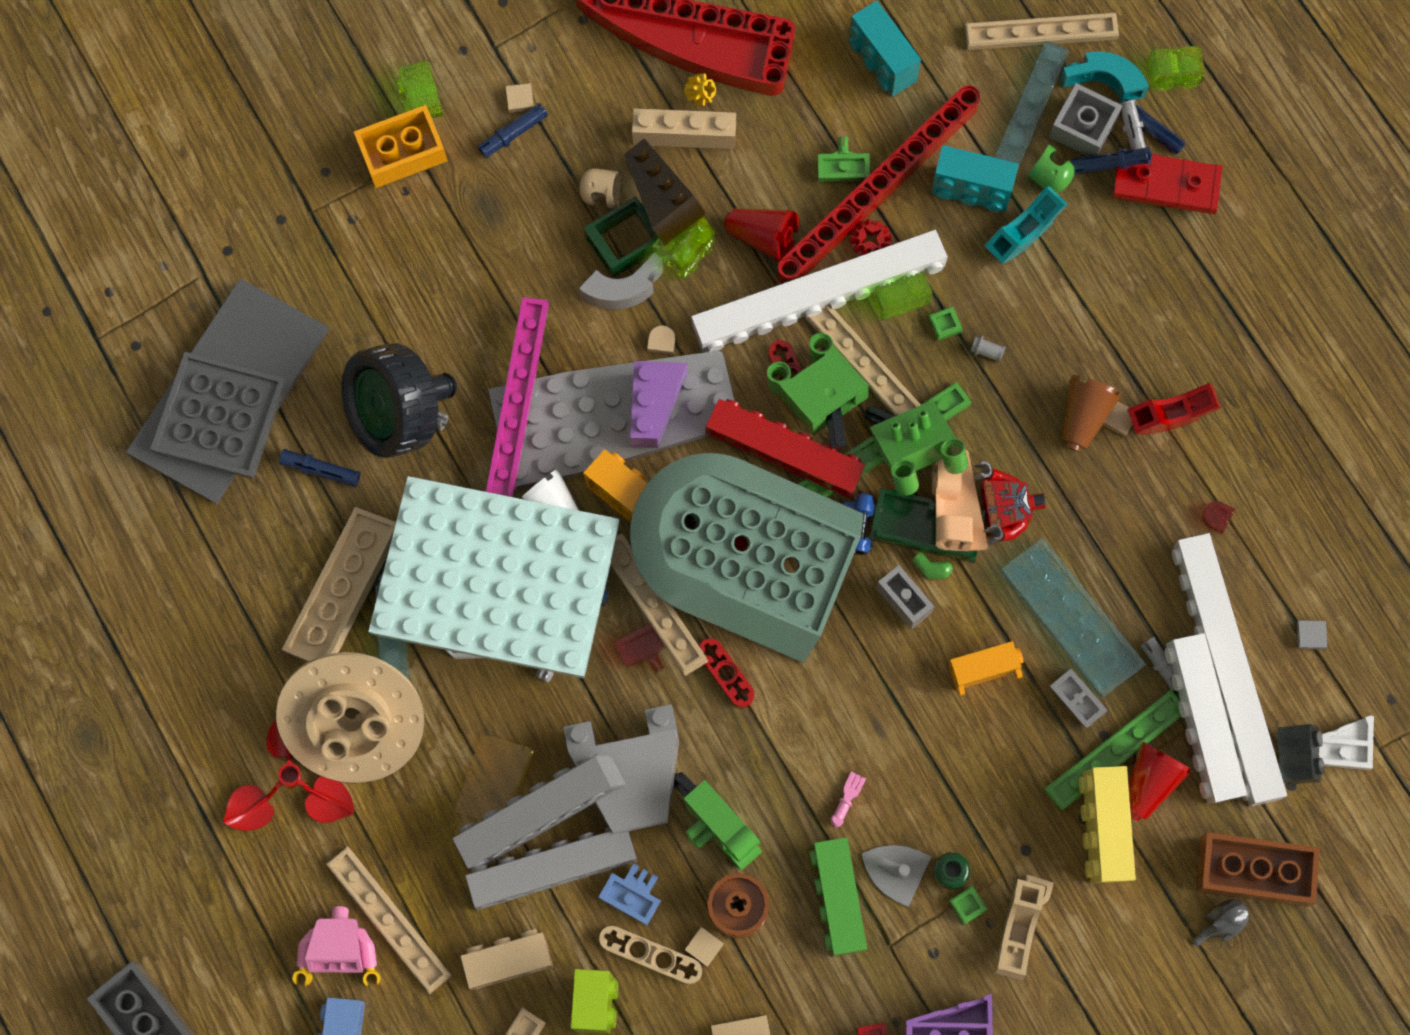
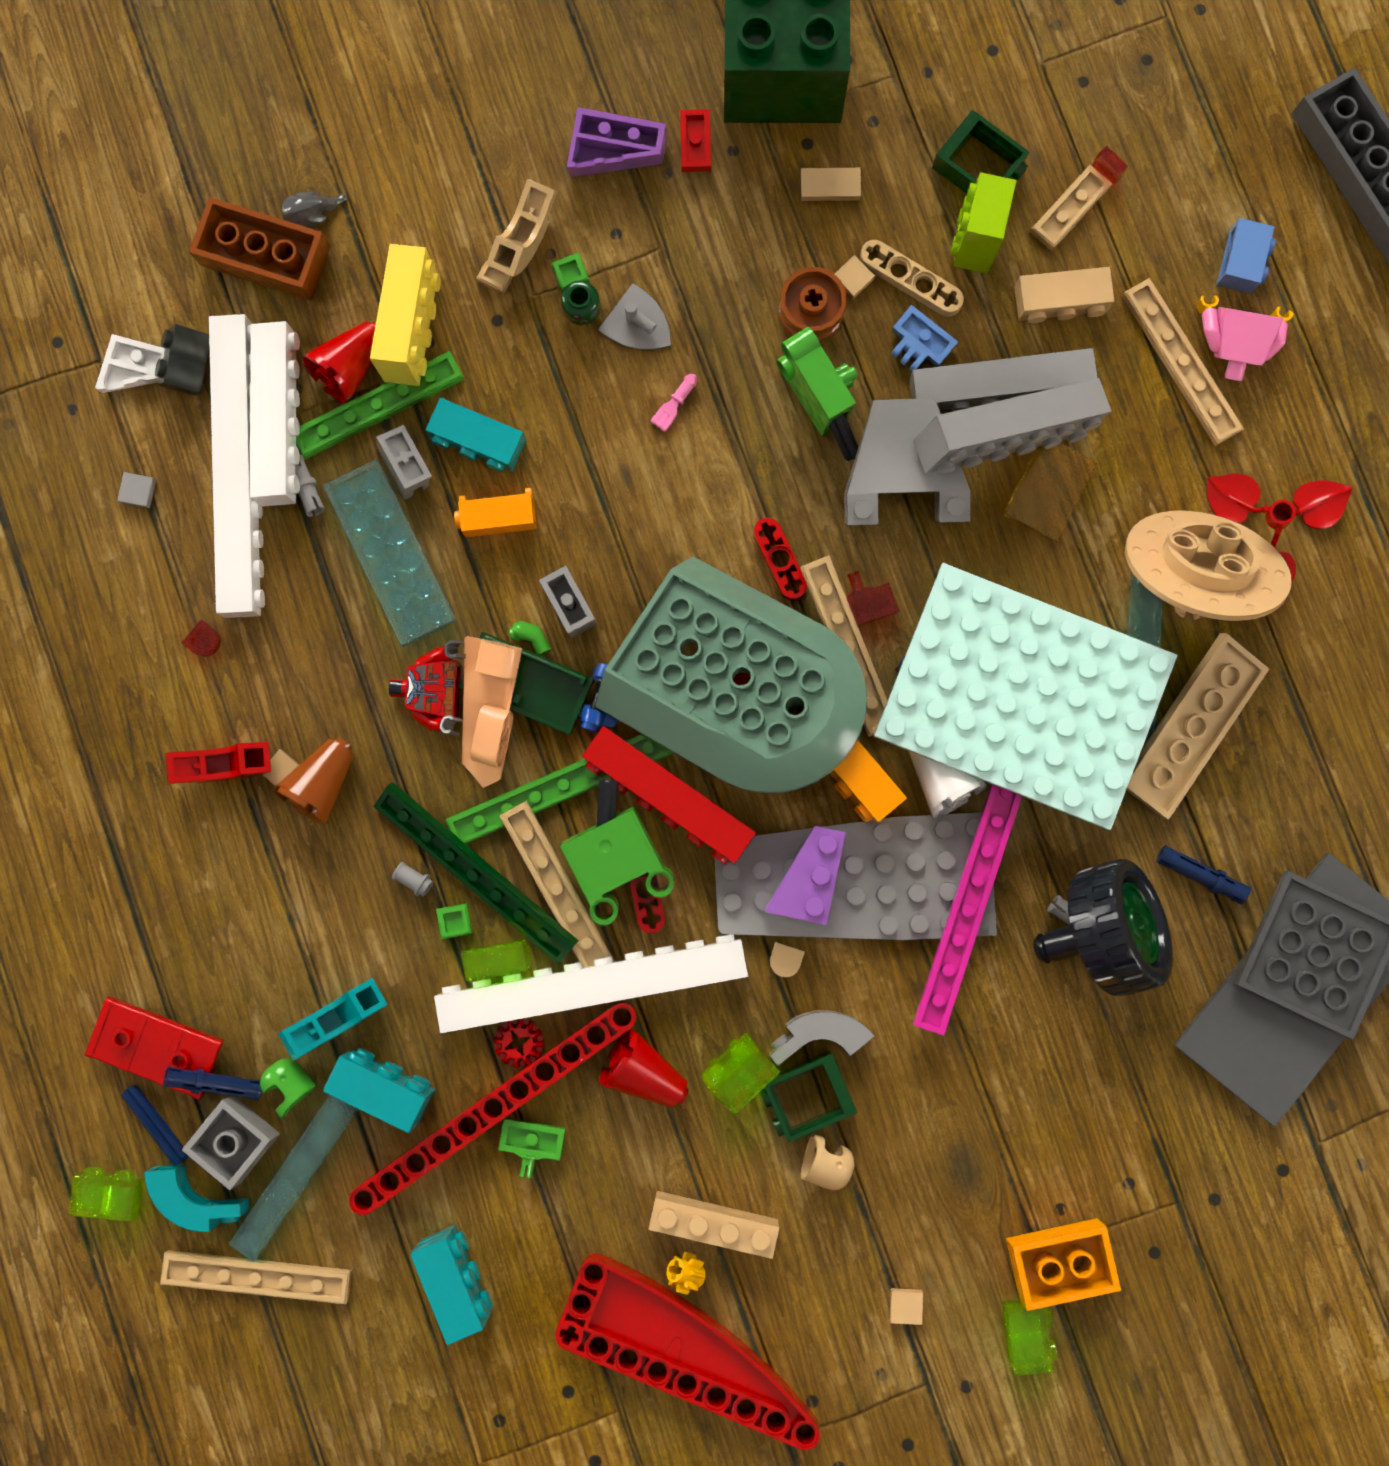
camera: 165 degrees left, 10 degrees up
dark blue pin [477,103,548,159] -> none
dark brown wedge [624,138,706,246] -> none
bright green brick [809,838,867,957] -> none
bright green piece [864,400,969,496] -> none
light grey pin [1119,99,1146,150] -> none
none -> dark green tile [373,782,579,965]
none -> teal brick [426,397,526,472]

